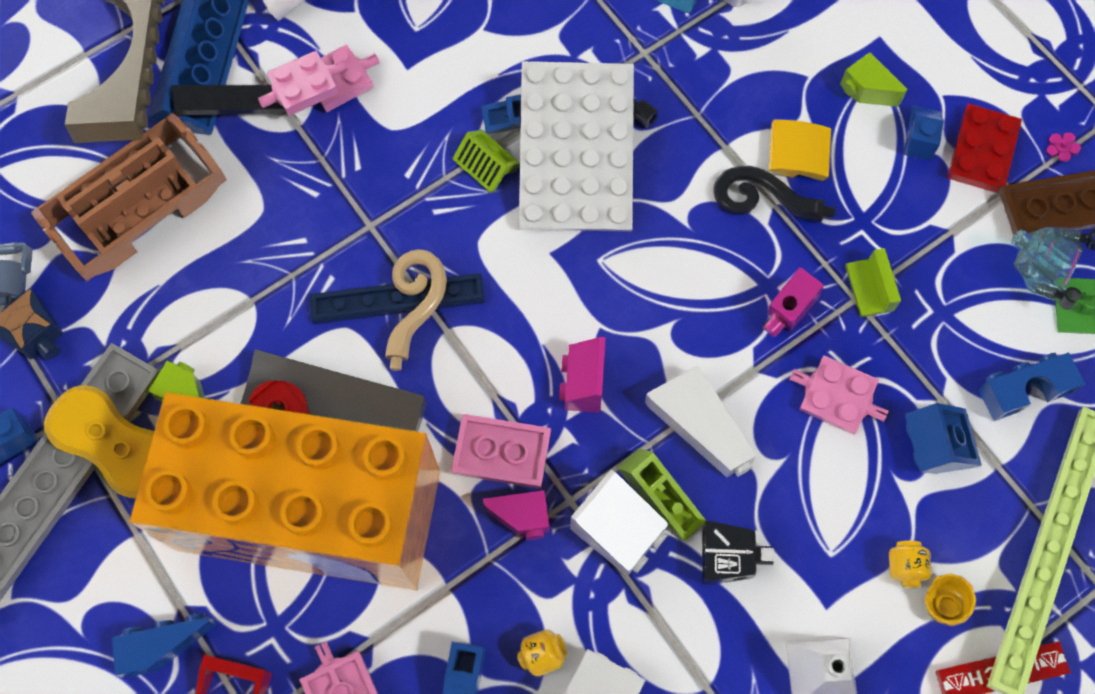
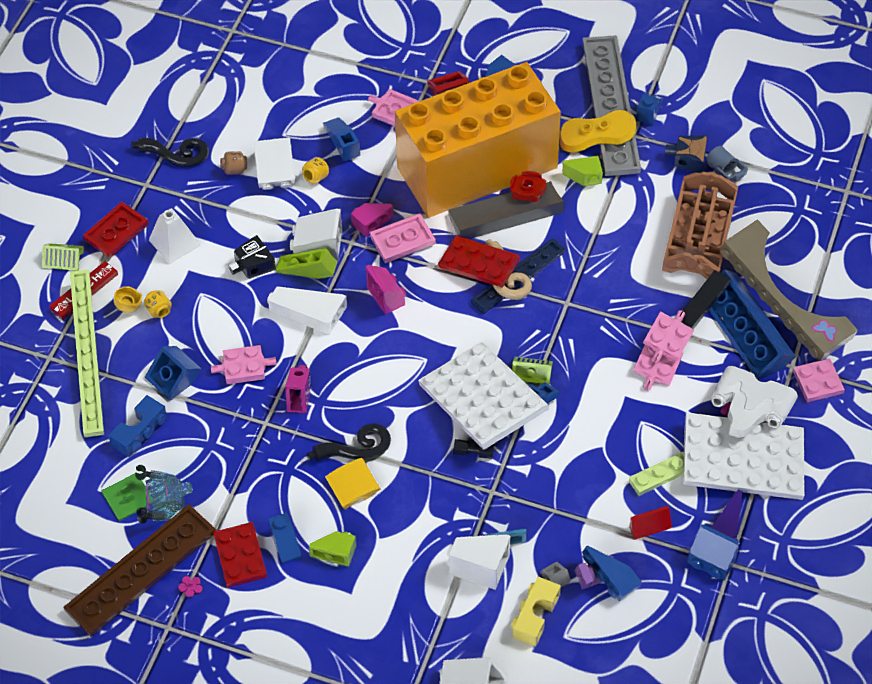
camera: 145 degrees right, 15 degrees down
lime panel [845,248,901,318] -> none
none -> red plate [438,236,520,288]

